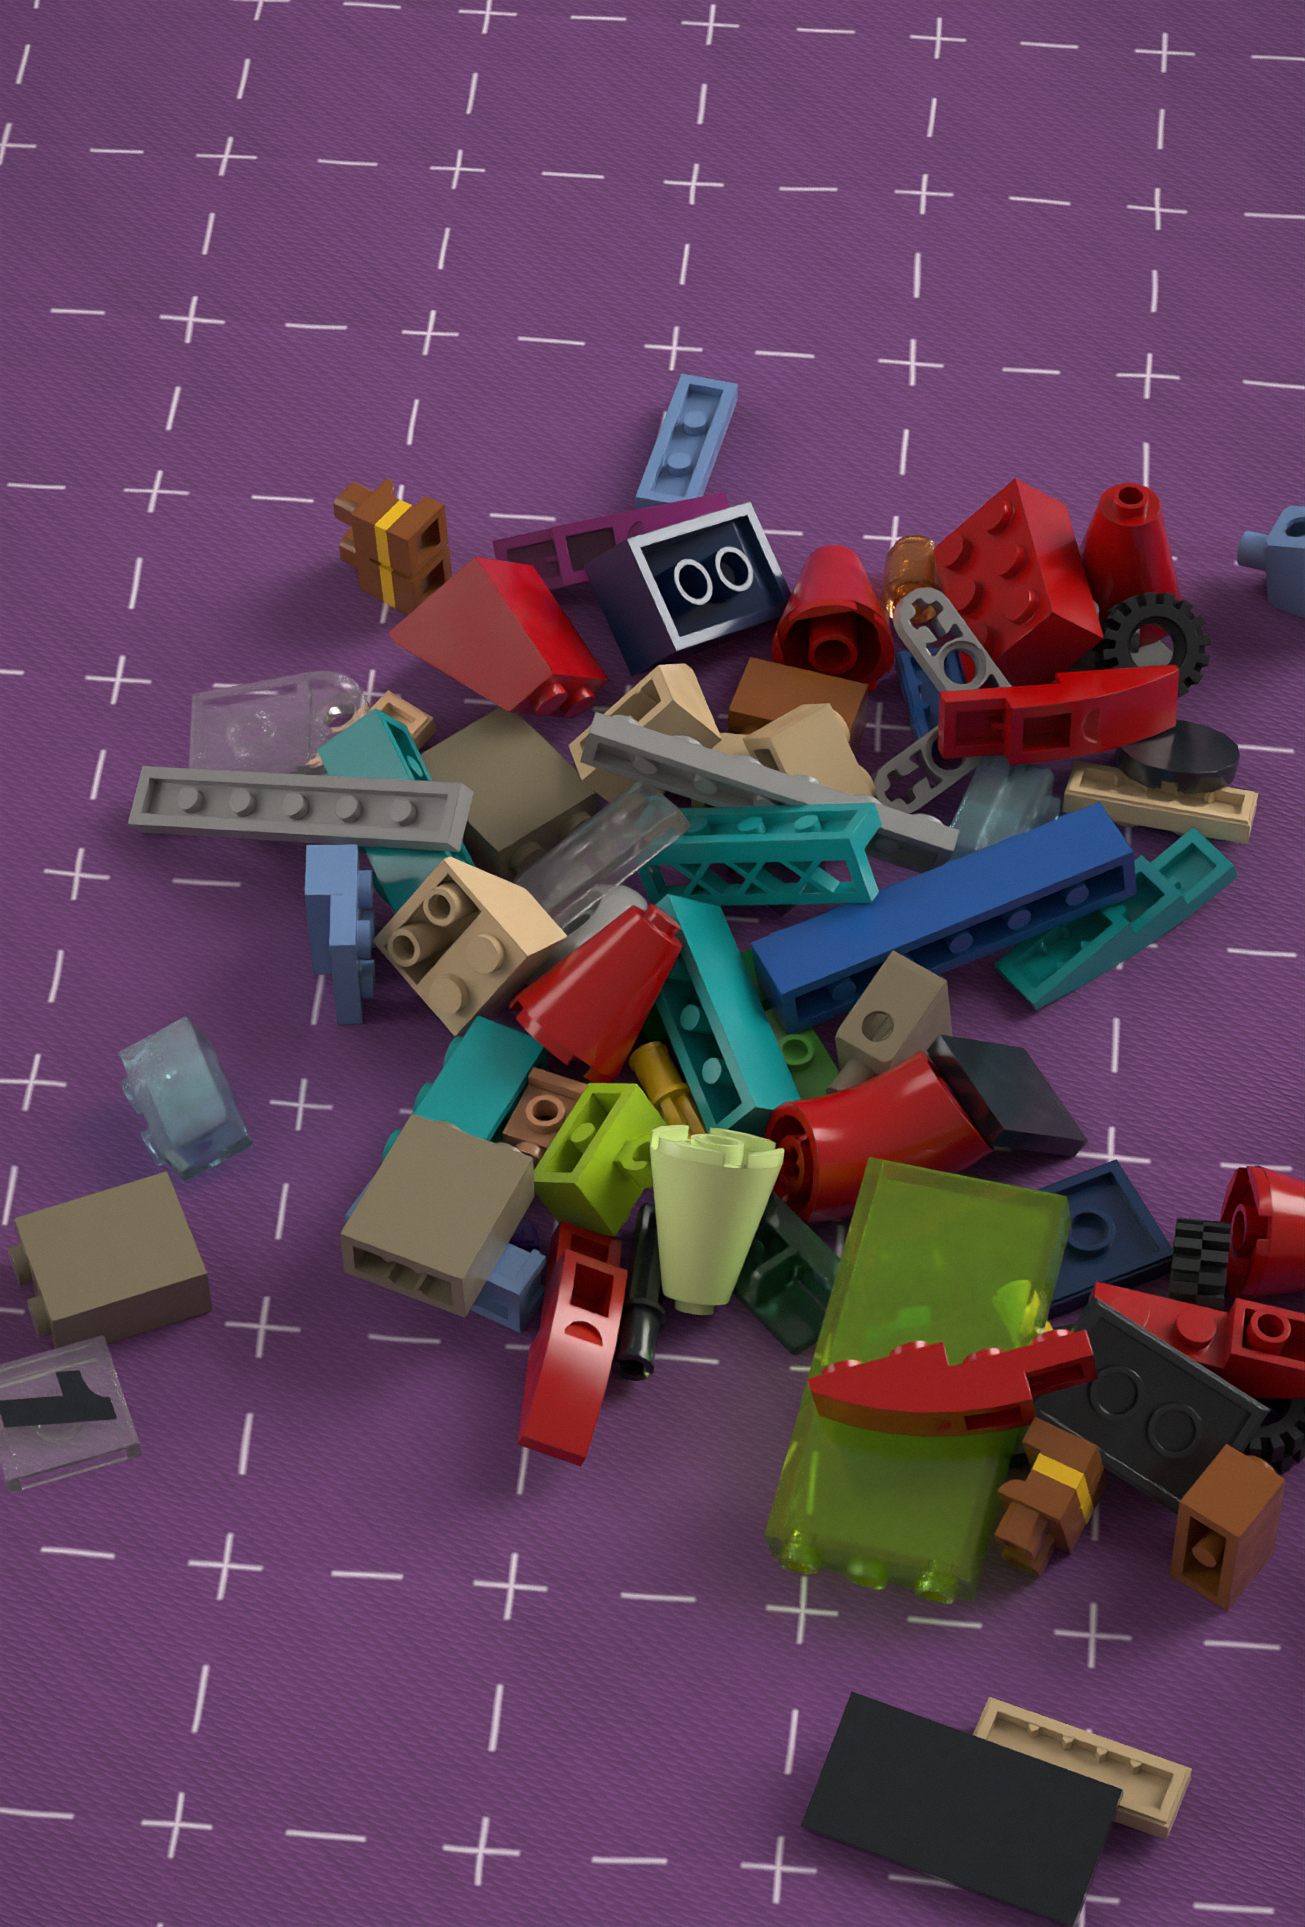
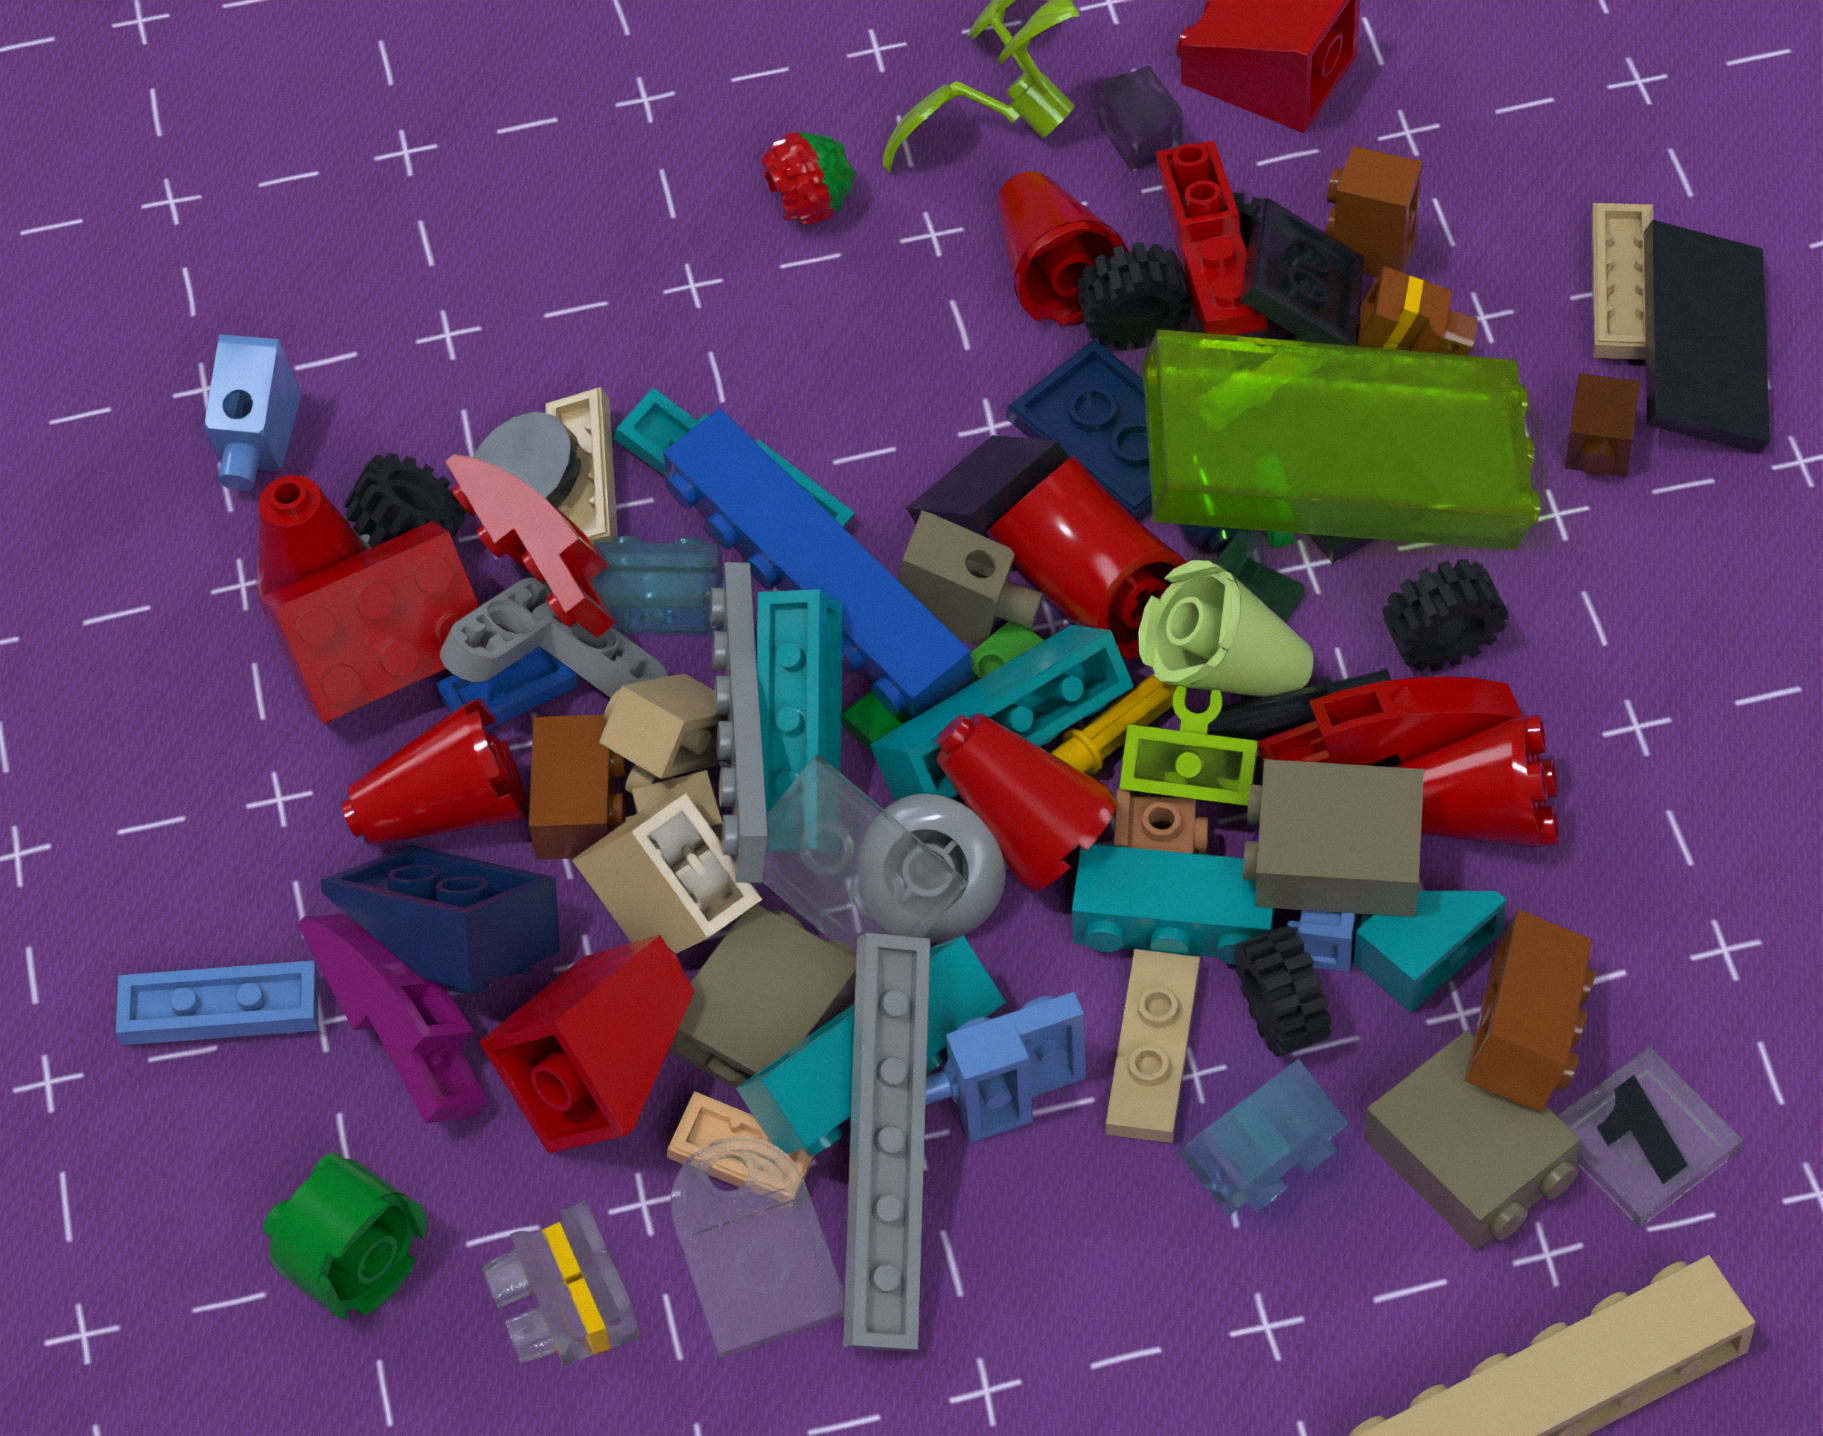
camera: 105 degrees left, 5 degrees up
dark orange hips [333,478,452,615] -> none
tan slope [372,856,568,1037] -> none
red slope [807,1329,1098,1437] -> none
clear orange brick [881,535,942,624] -> none
none -> green brick [263,1152,427,1319]
none -> clear hips [481,1200,640,1367]
none -> tan plate [1106,949,1200,1143]
none -> black tyre [1234,925,1332,1057]
none -> teal slope [1353,891,1507,1013]
none -> black tyre [1382,559,1509,671]
none -> red cone [1395,715,1559,848]
none -> dark orange brick [1464,909,1596,1112]
none -> reddish brown brick [1565,373,1640,477]

